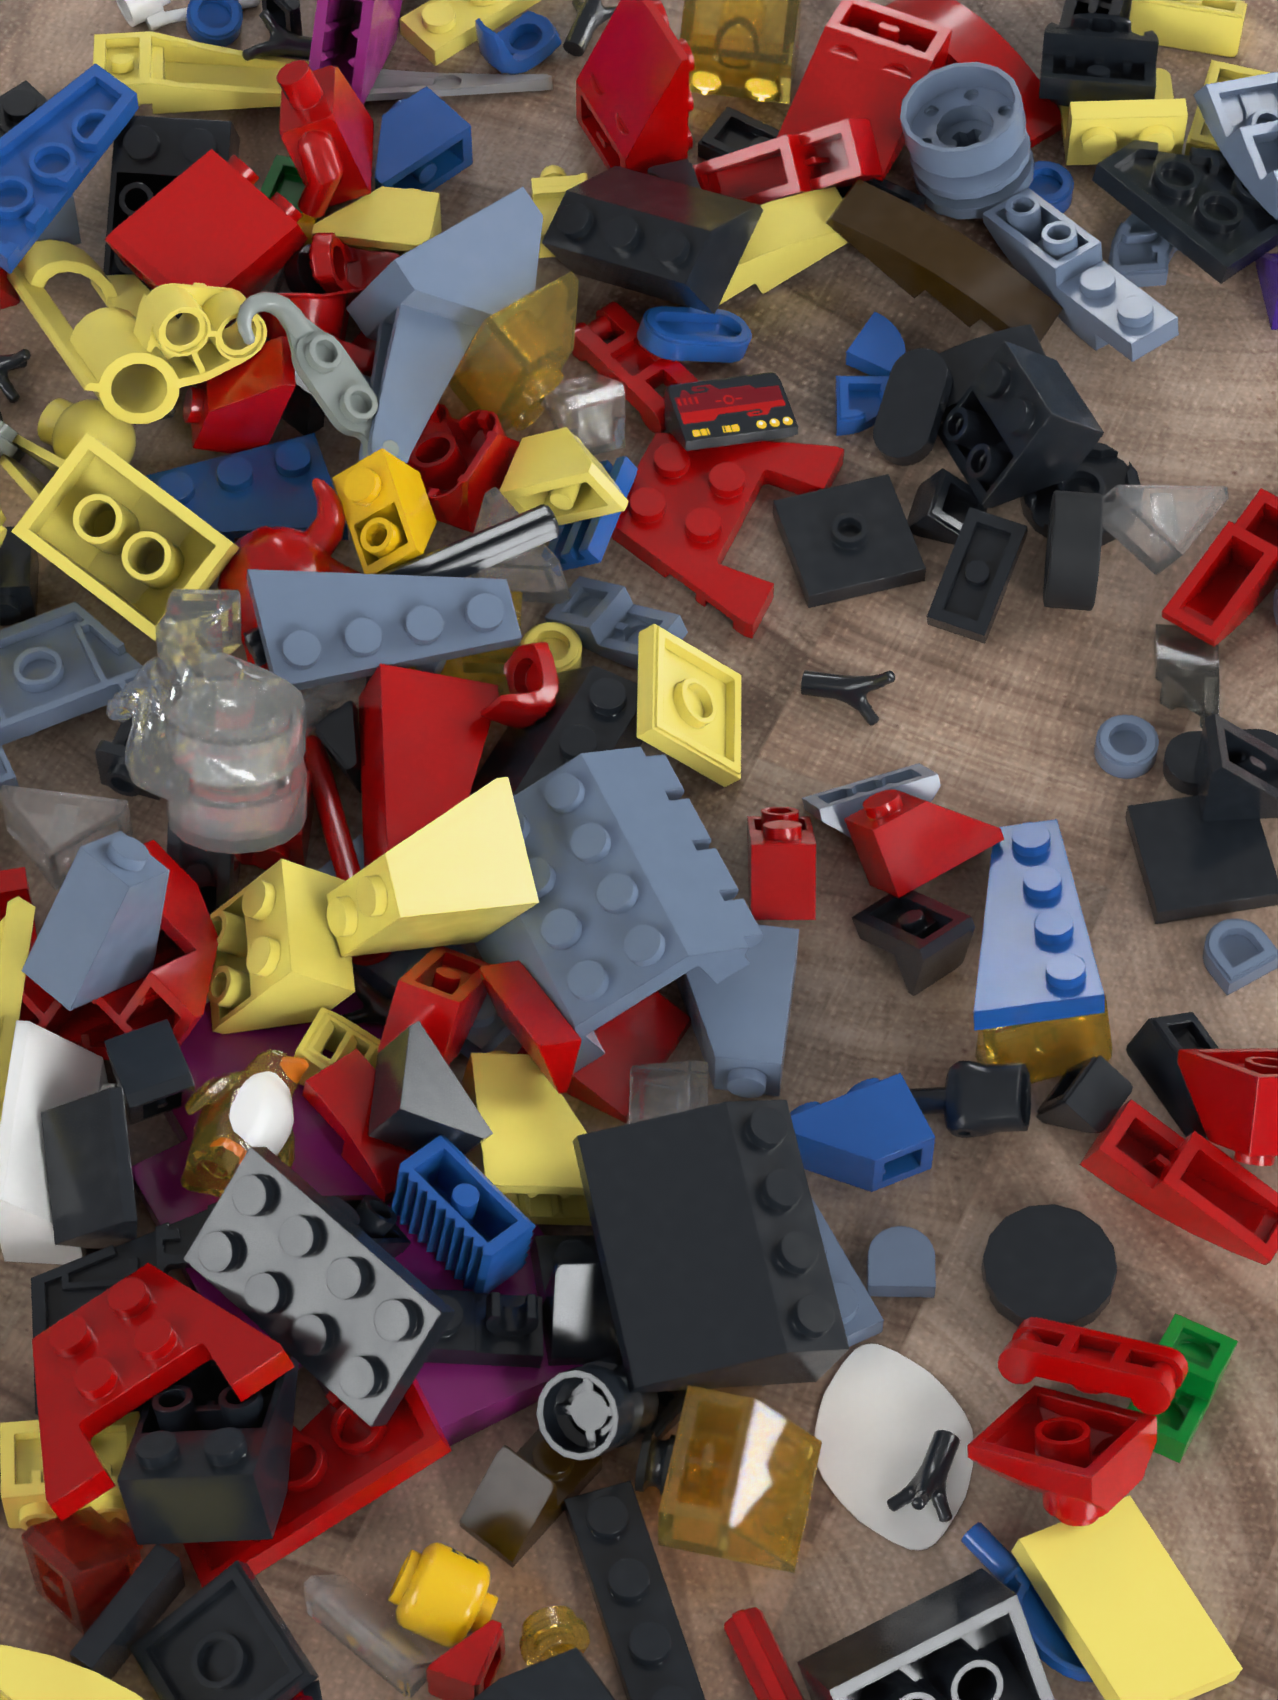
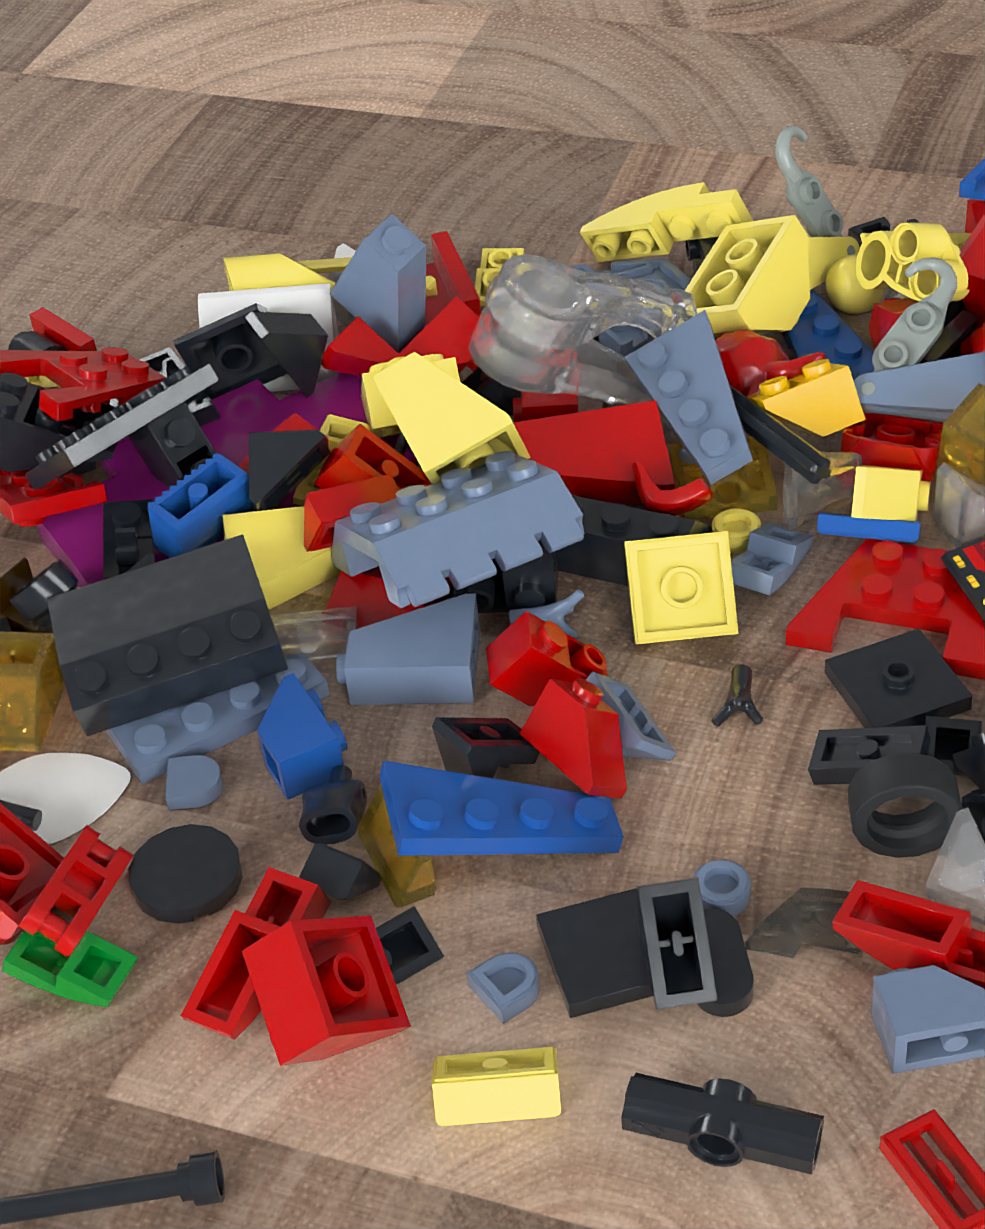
camera: 90 degrees right, 15 degrees down
animal [180,1049,309,1197] -> none

